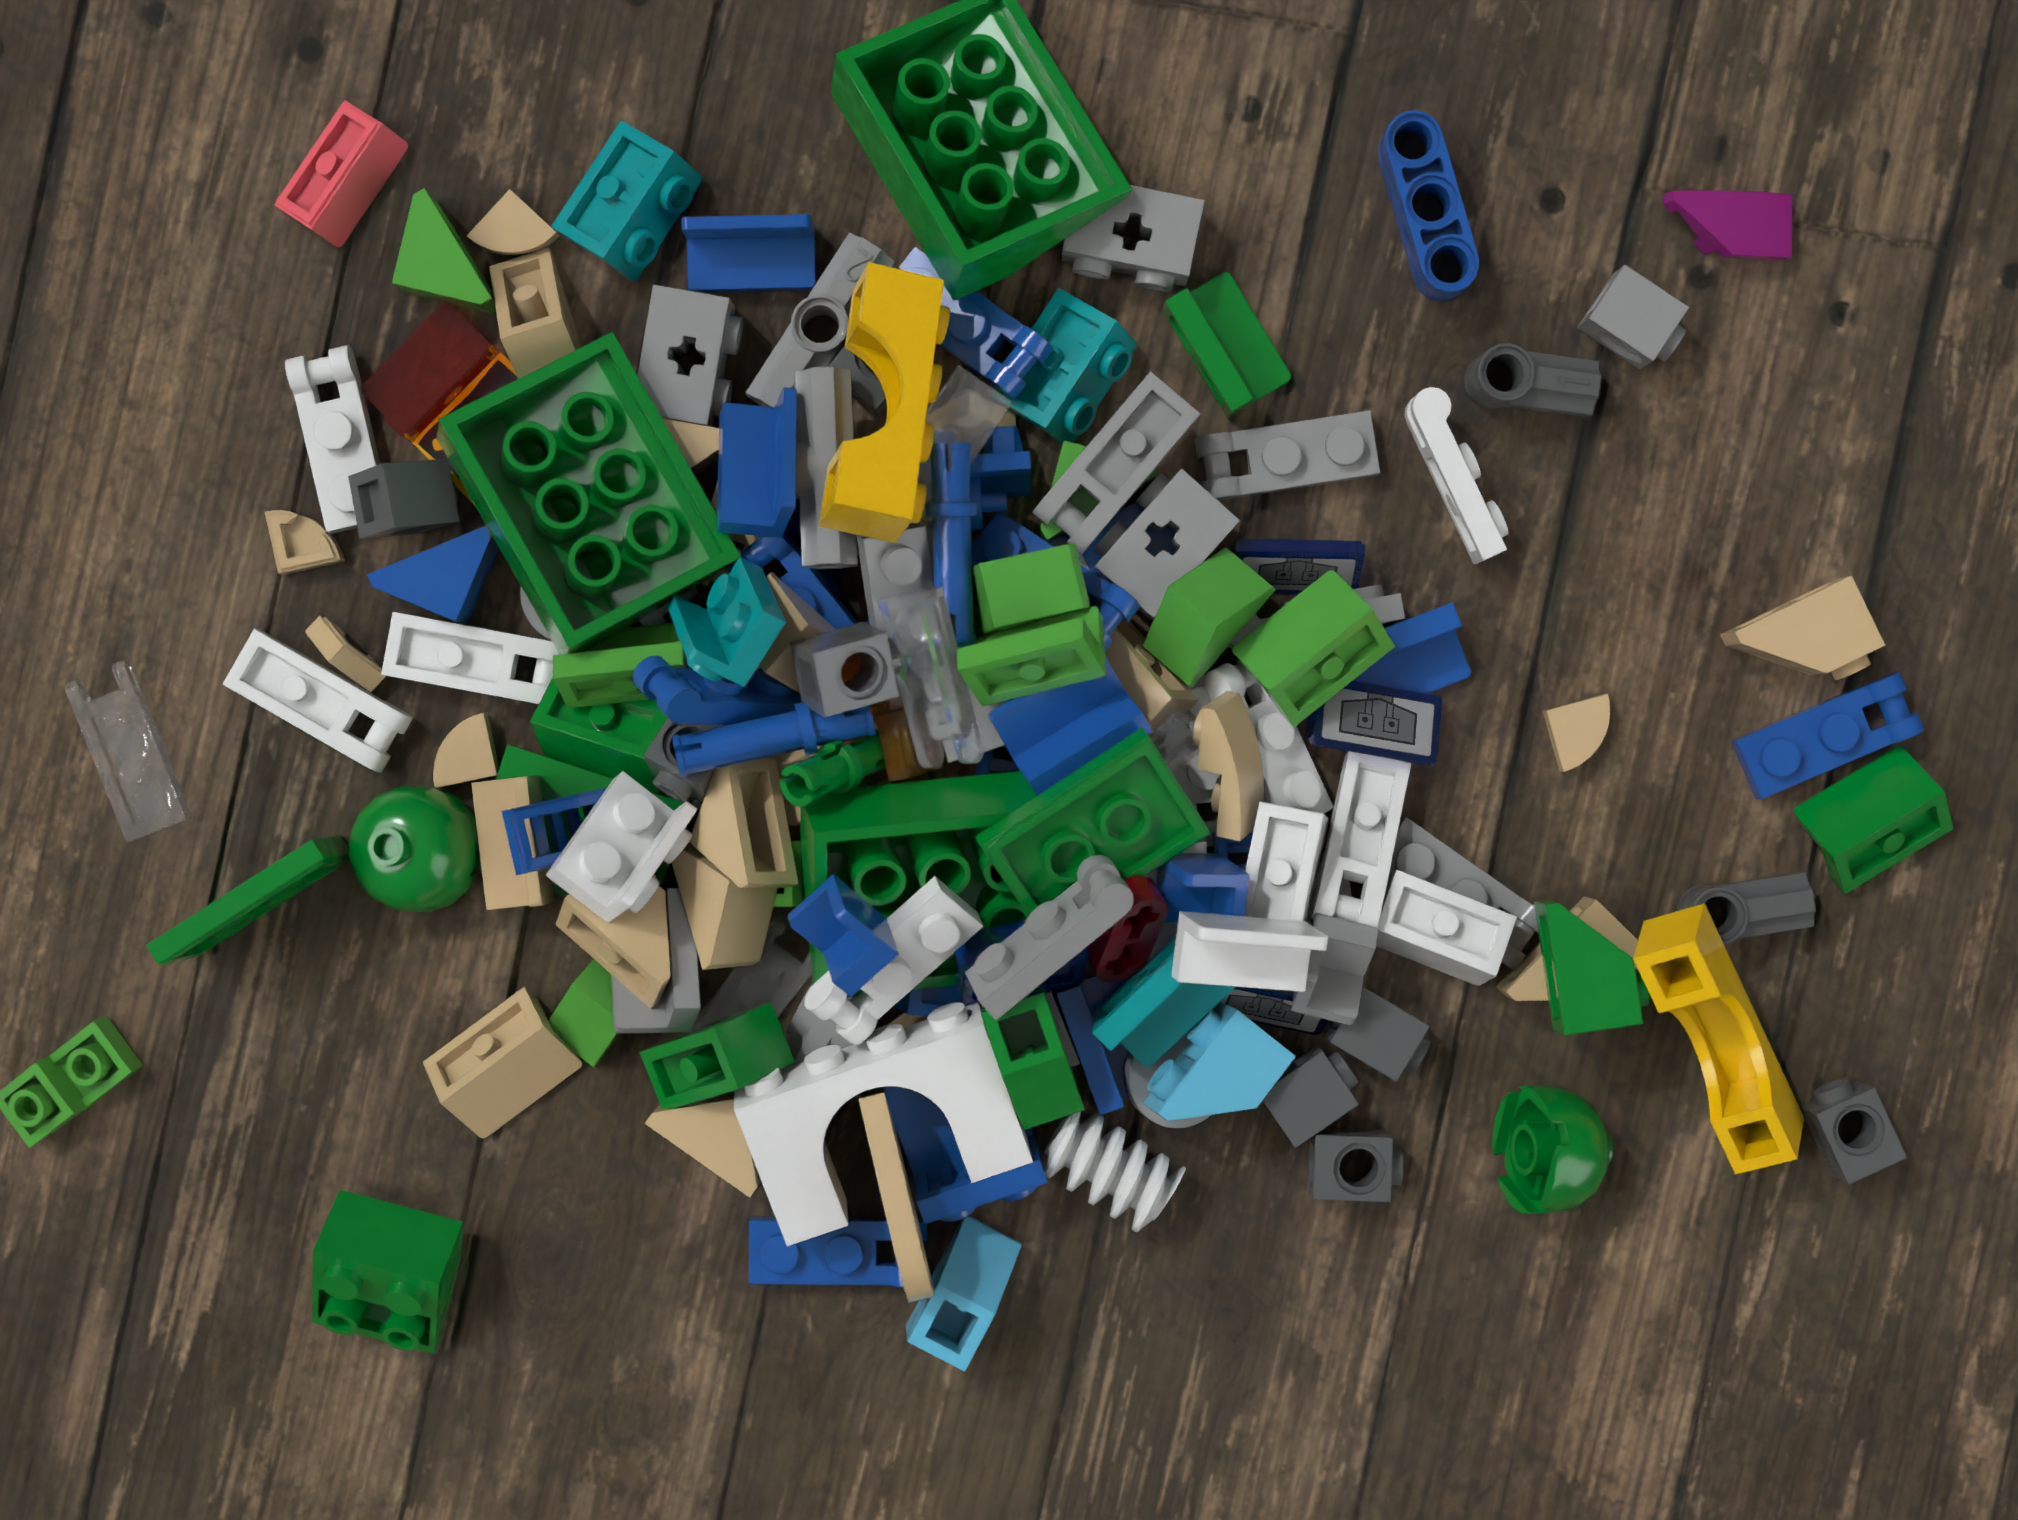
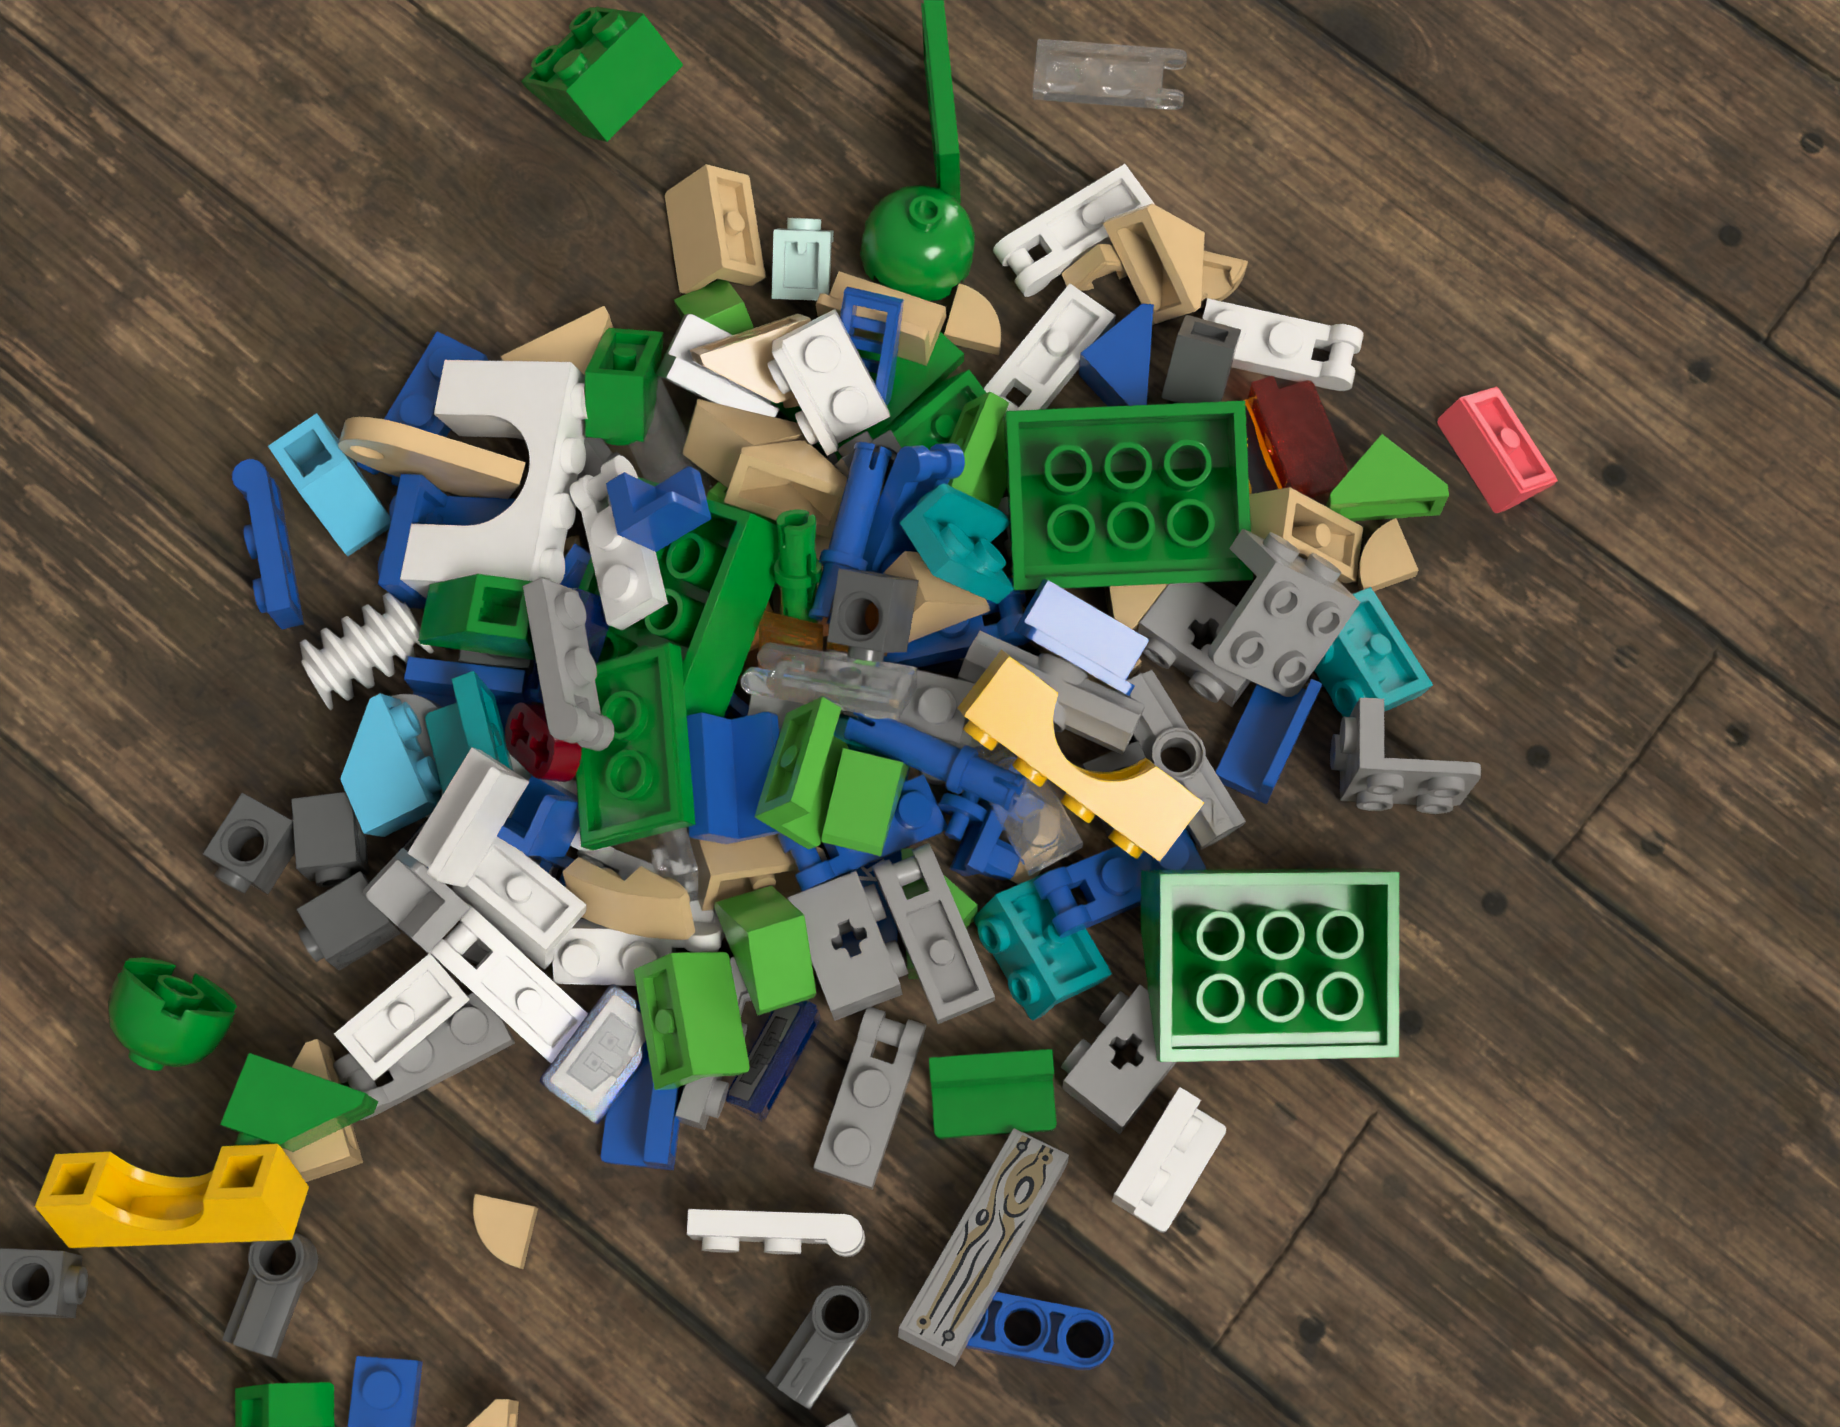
camera: 120 degrees right, 15 degrees down
none -> blue plate [232,459,304,629]
none -> light aqua bracket [772,218,834,301]
none -> light grey tile [898,1128,1069,1366]
none -> tan slope [1103,203,1205,325]
none -> white bracket [1111,1087,1226,1232]
none -> light grey bracket [1208,529,1361,697]
none -> light grey bracket [1330,698,1481,814]

